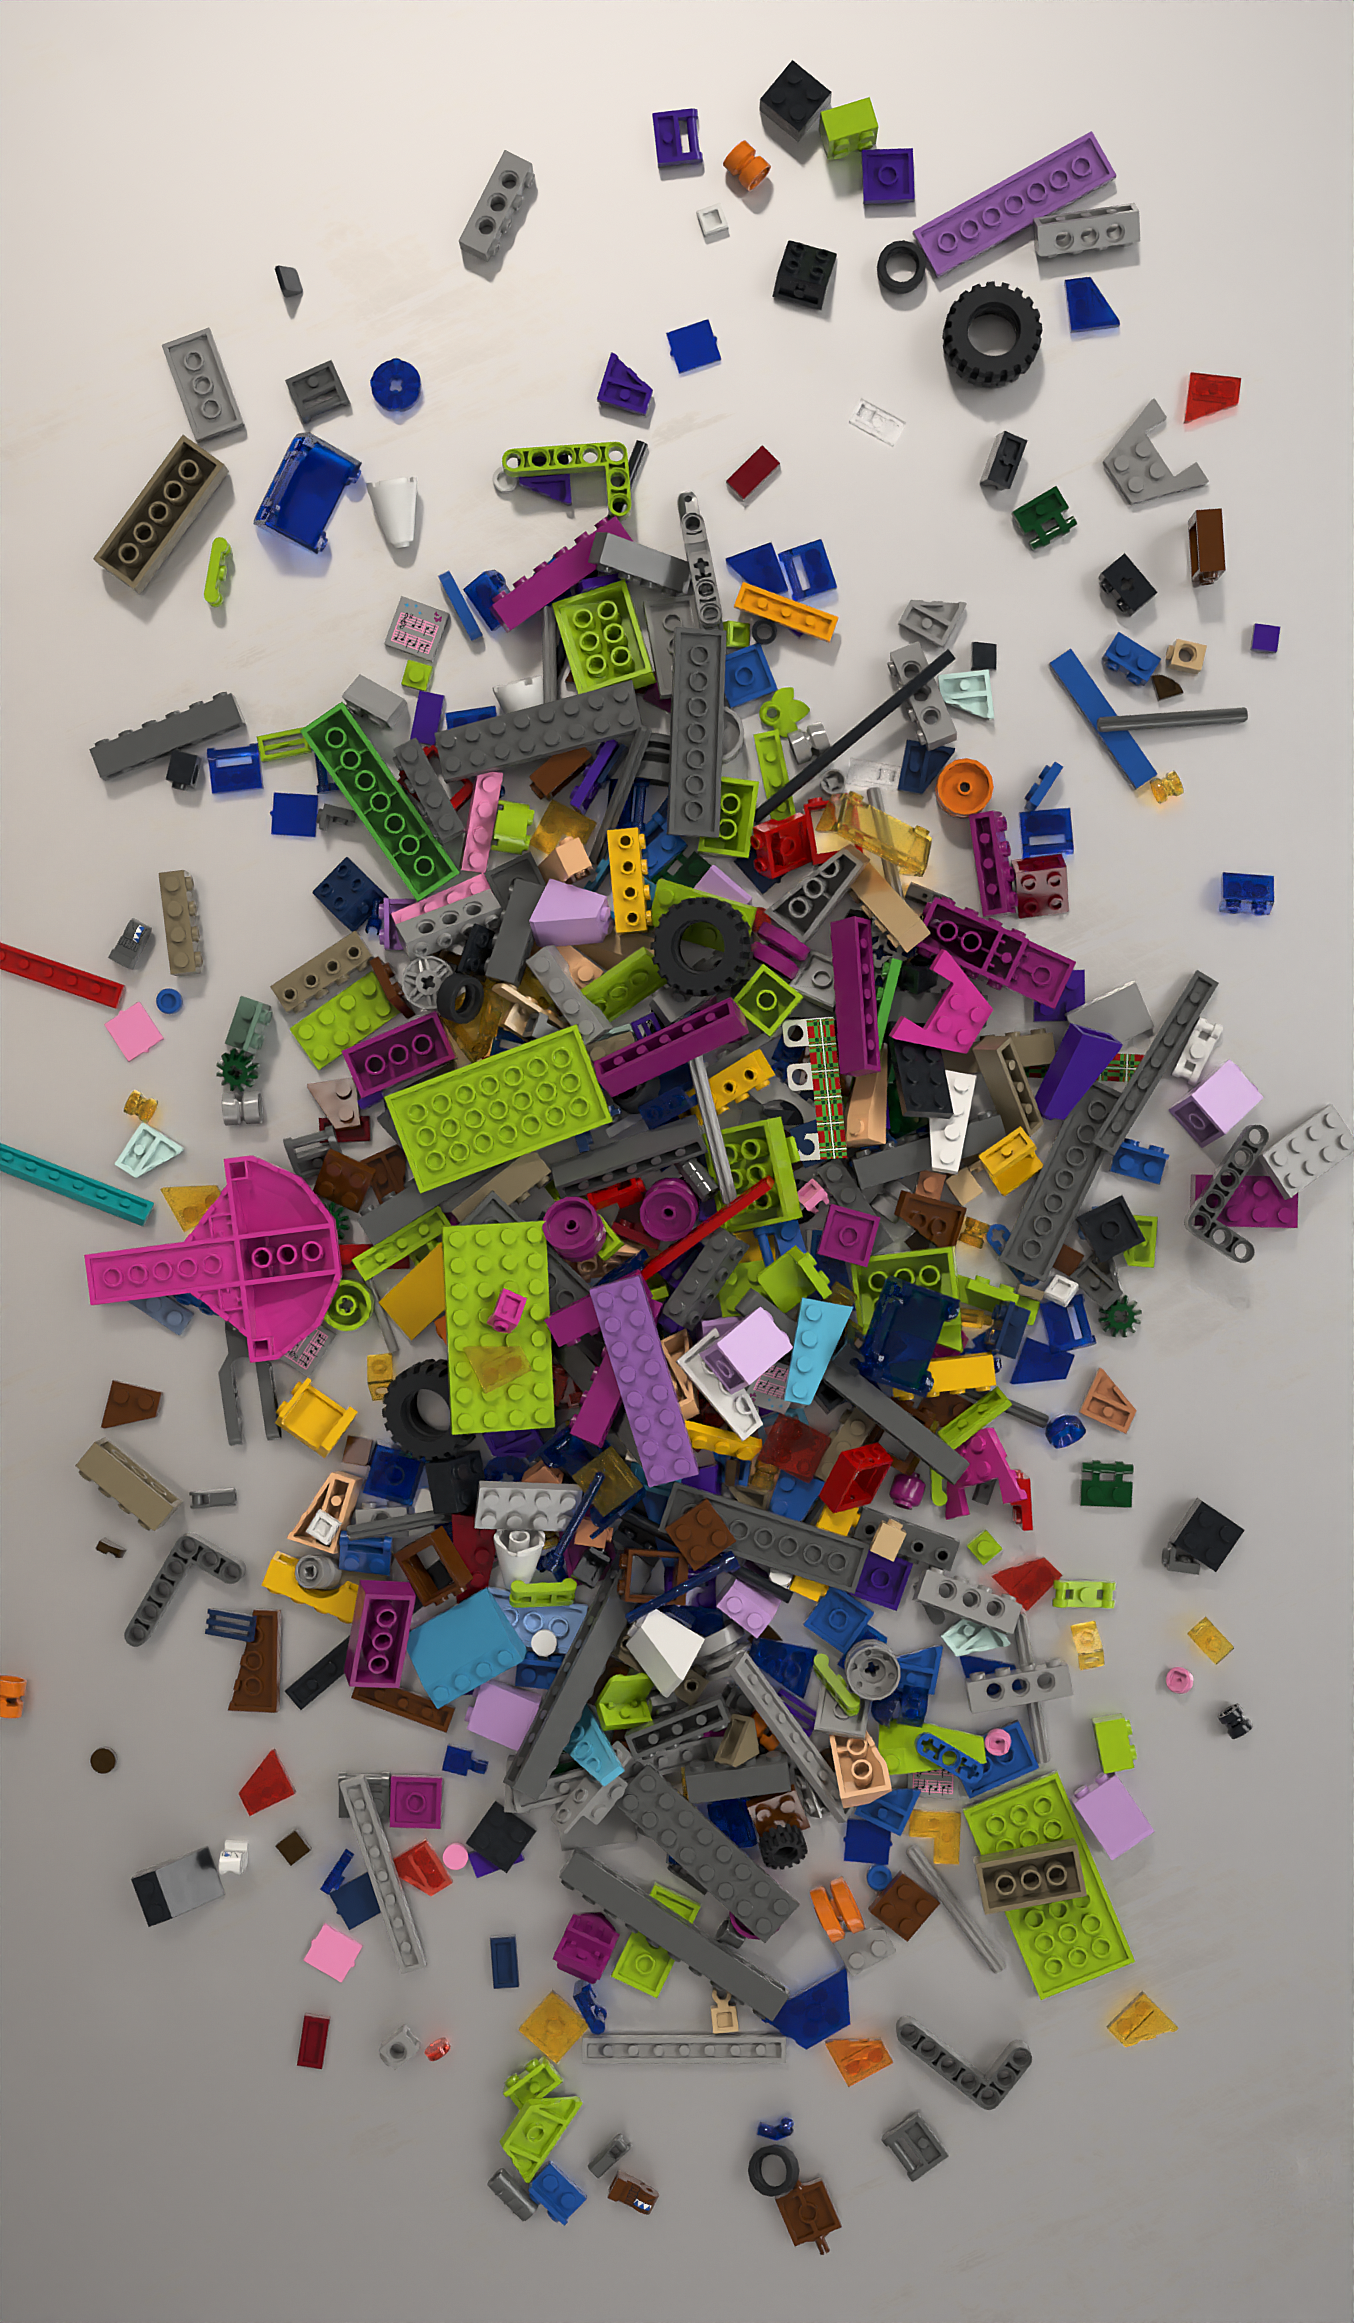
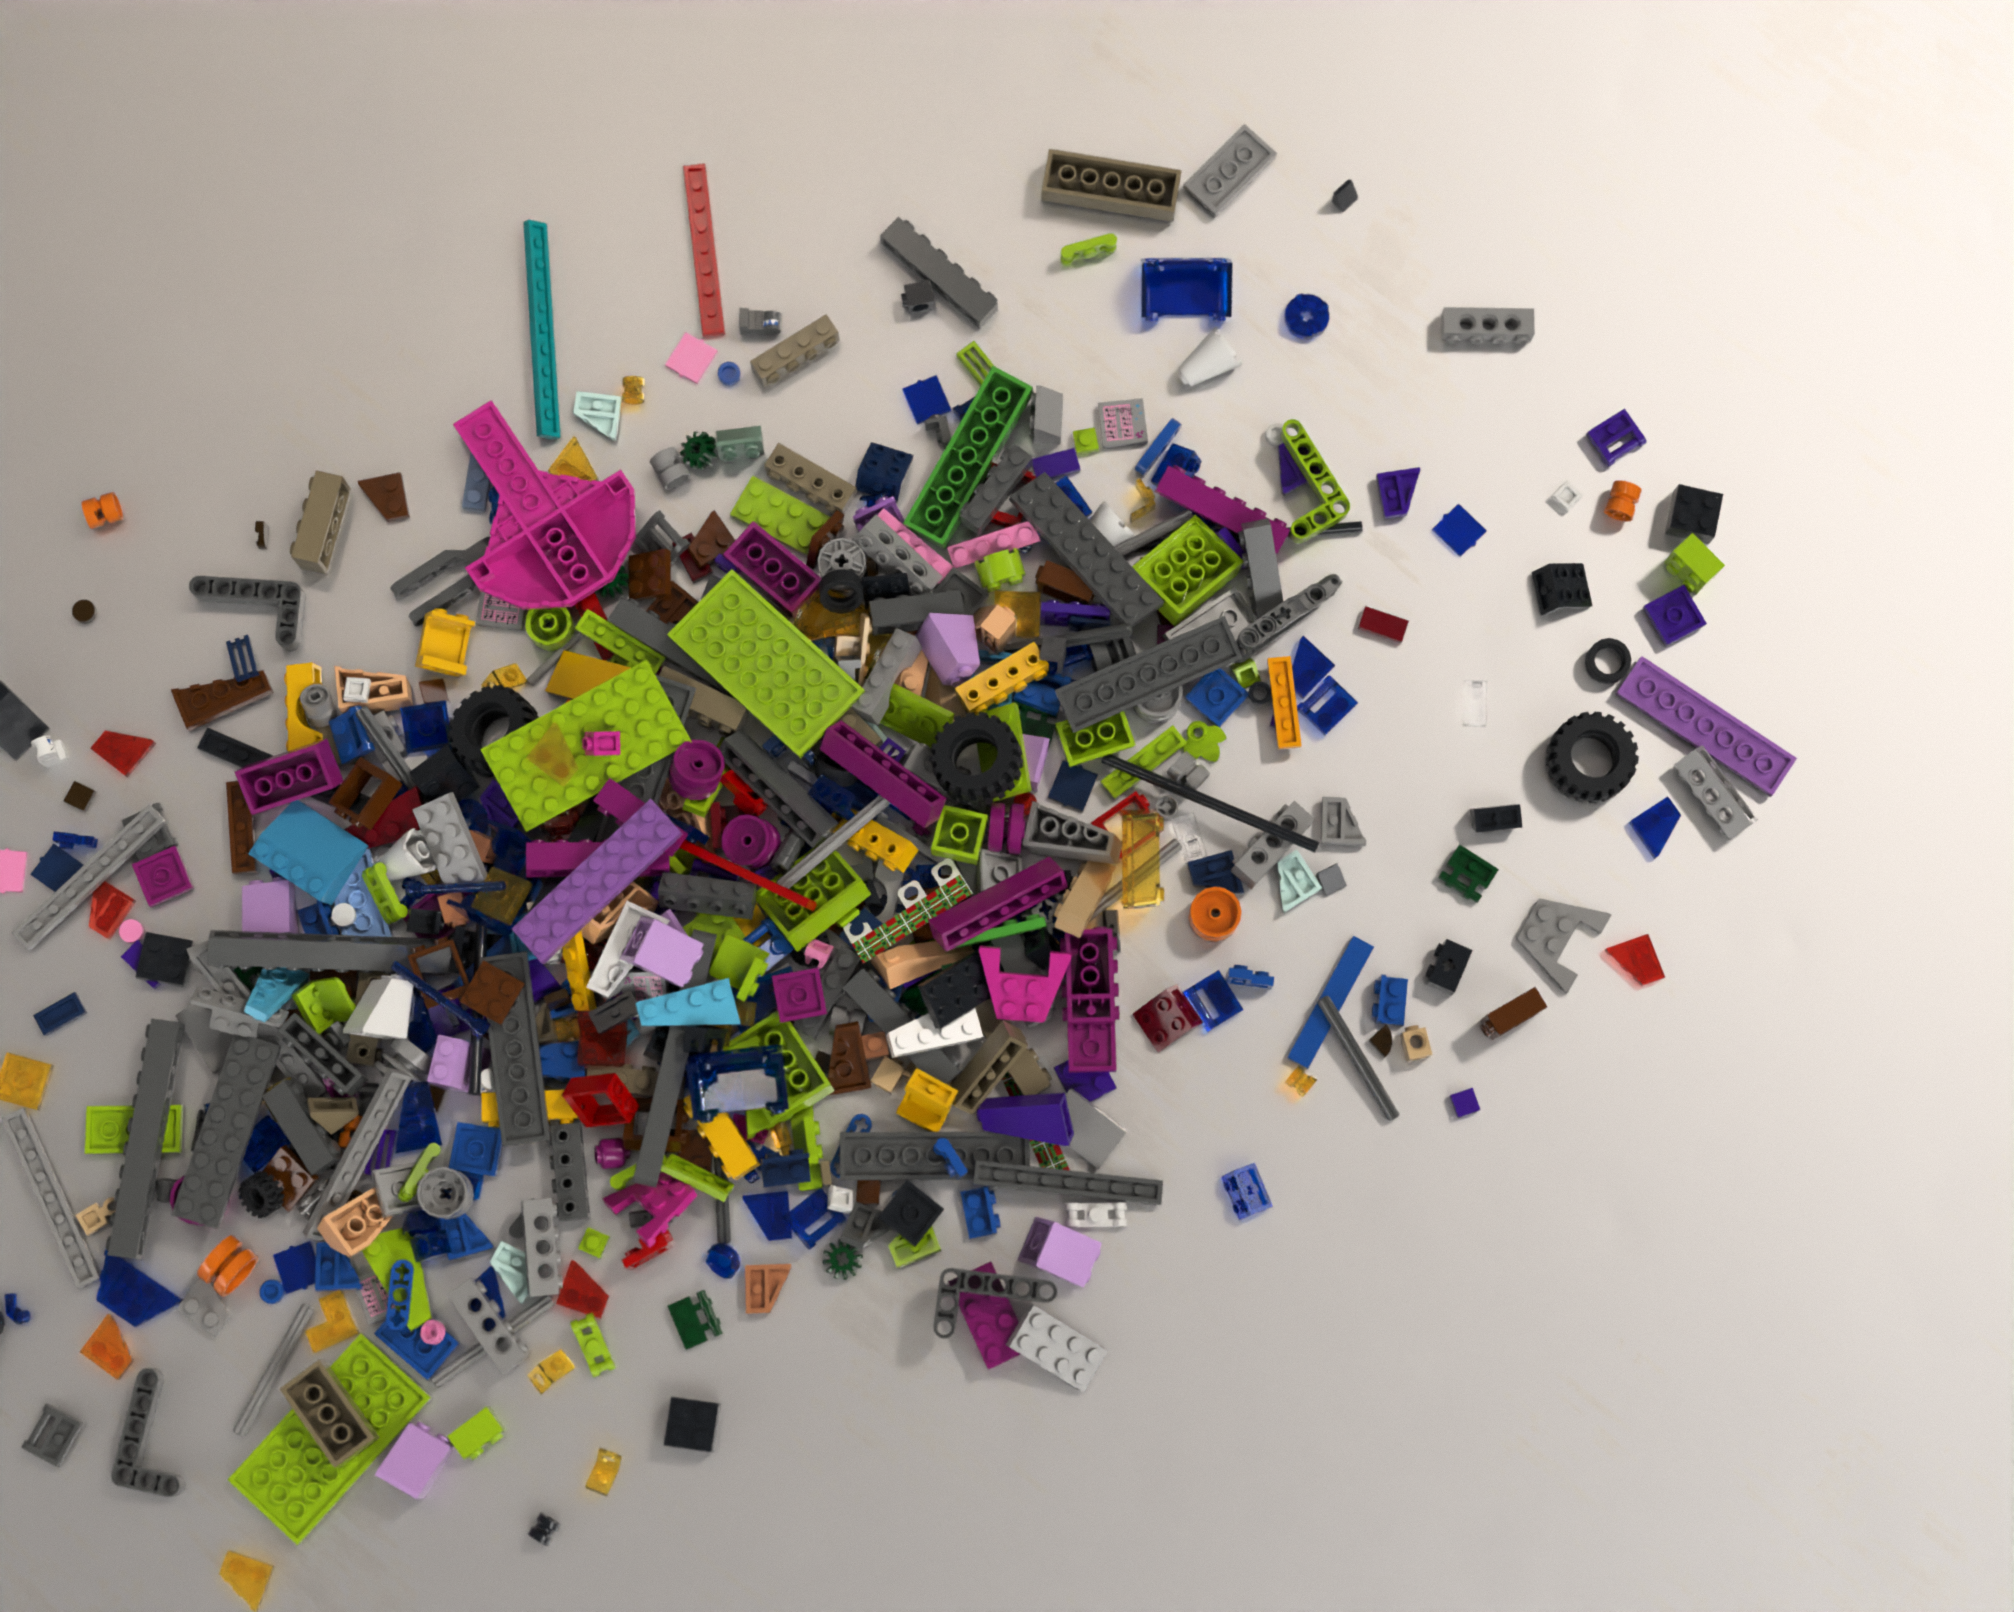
camera: 60 degrees right, 10 degrees down
dark grey bar [189,1488,237,1509] -> none
clear blue plate [207,743,264,795] -> none
dark grey plate [285,360,351,424] -> none
clear blue plate [442,1744,489,1776] -> none
magenta piece [553,1913,620,1984] -> none
clear blue plate [573,1979,607,2035] -> none
red plate [750,812,812,879] -> none
dark purple plate [848,1549,914,1611] -> none
reddish brown plate [868,1870,940,1942] -> none
tan brick [869,1518,907,1562] -> none
clear yellow wheel [958,1216,991,1249] -> none
magenta brick [969,810,1018,917] -> none
dark grey bracket [1162,1542,1200,1575] -> none
bright pink tile [1166,1667,1193,1694] -> none
none -> black plate [588,990,638,1035]
none -> blue plate [933,1138,968,1180]
none -> flat silver panel [1040,636,1066,674]
none -> clear yellow bracket [1130,478,1156,523]

